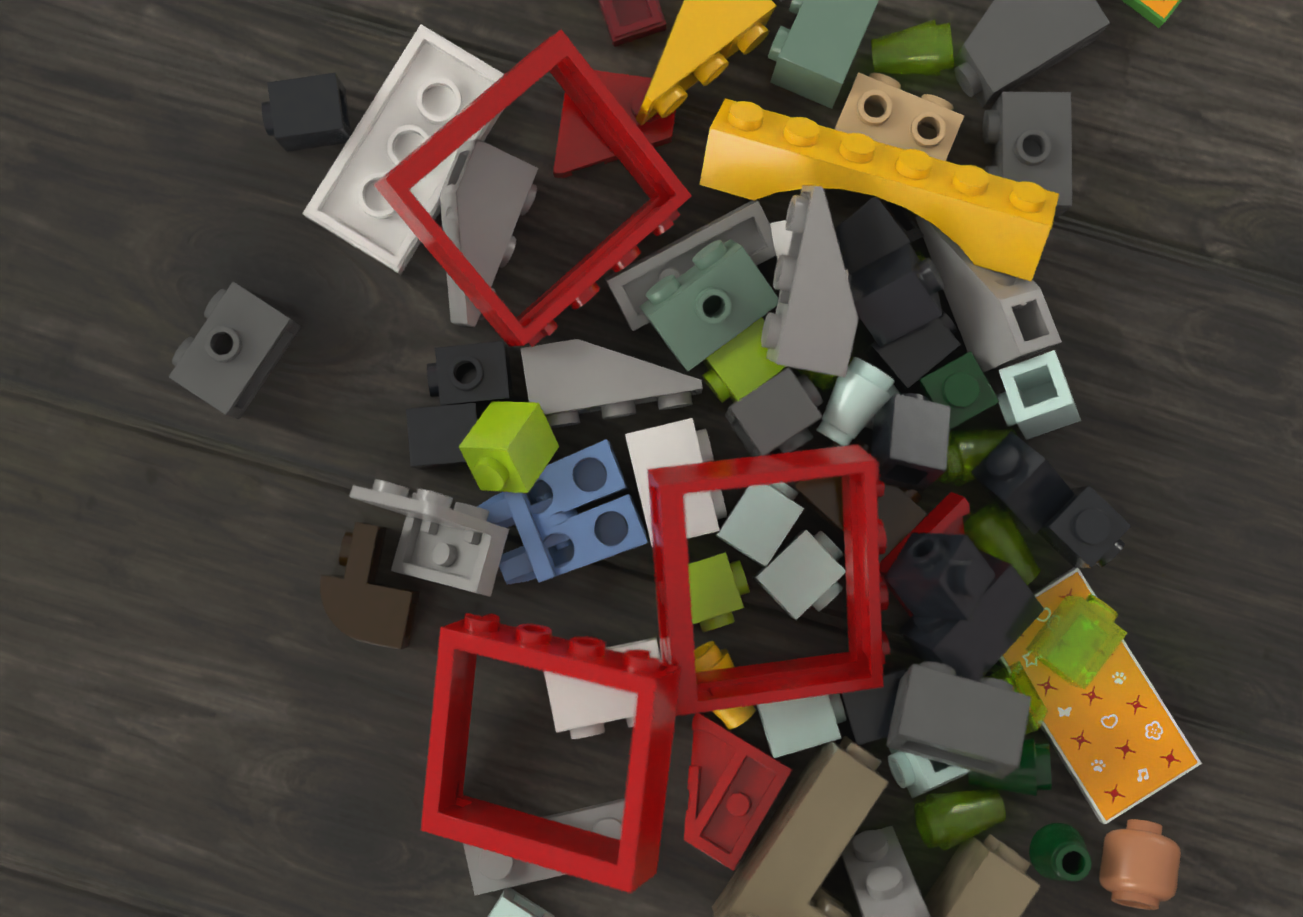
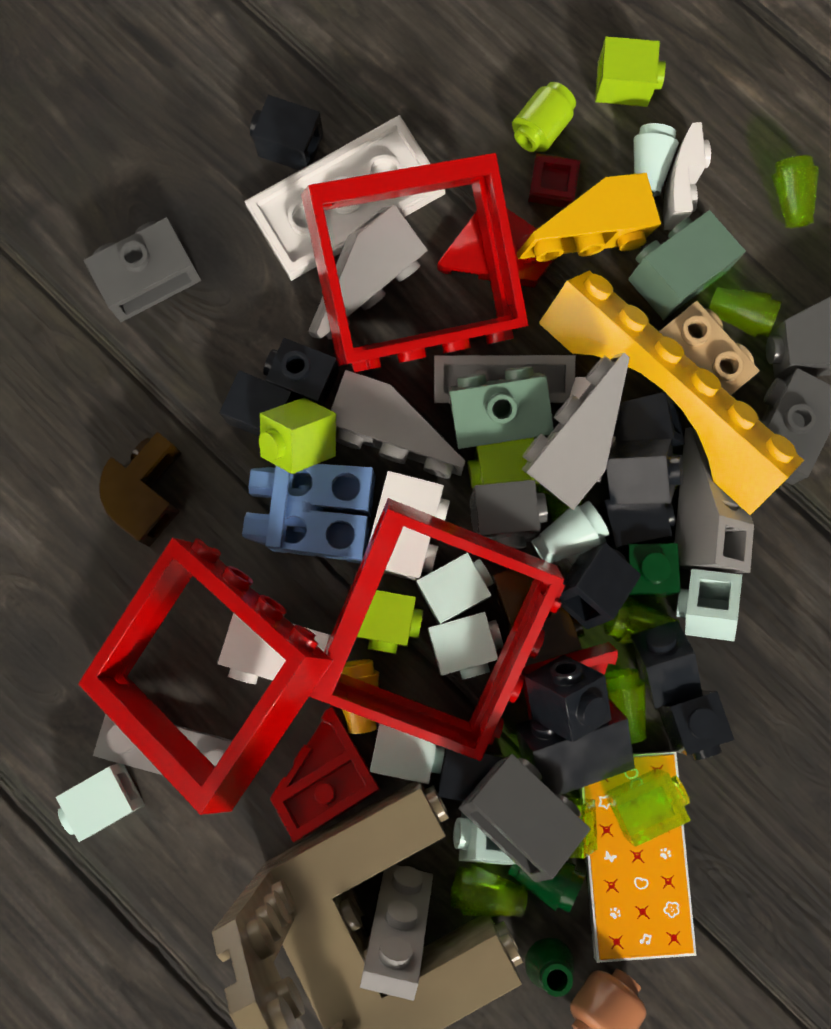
camera: 25 degrees right, 5 degrees down
light grey bracket [350,479,509,597] -> none

